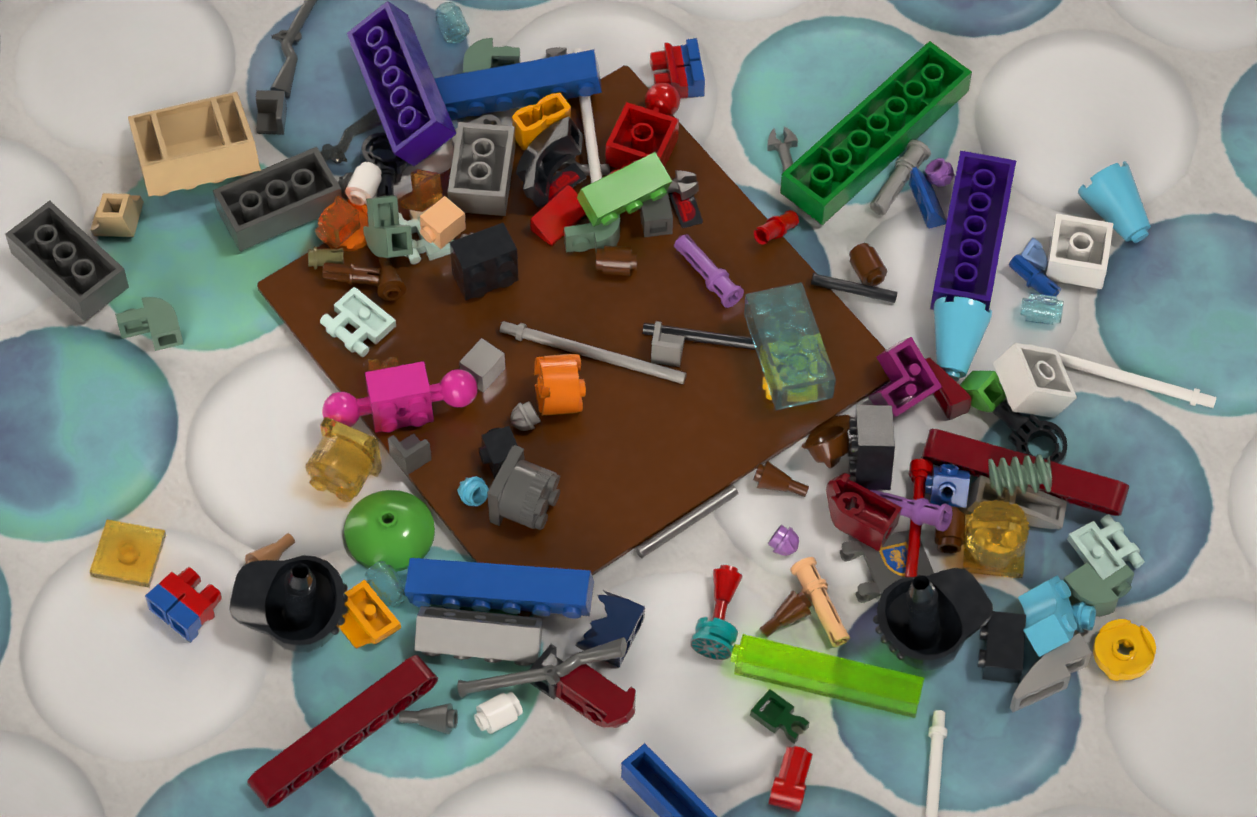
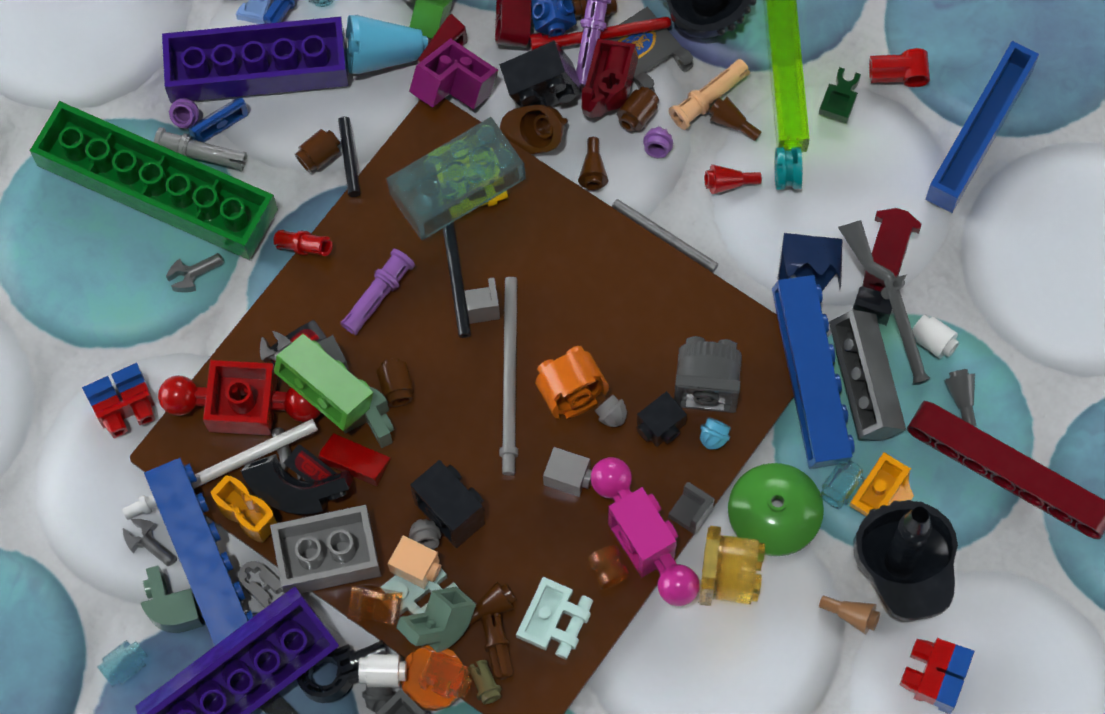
camera: 105 degrees left, 10 degrees up
none -> reddish brown brick [617,87,659,131]

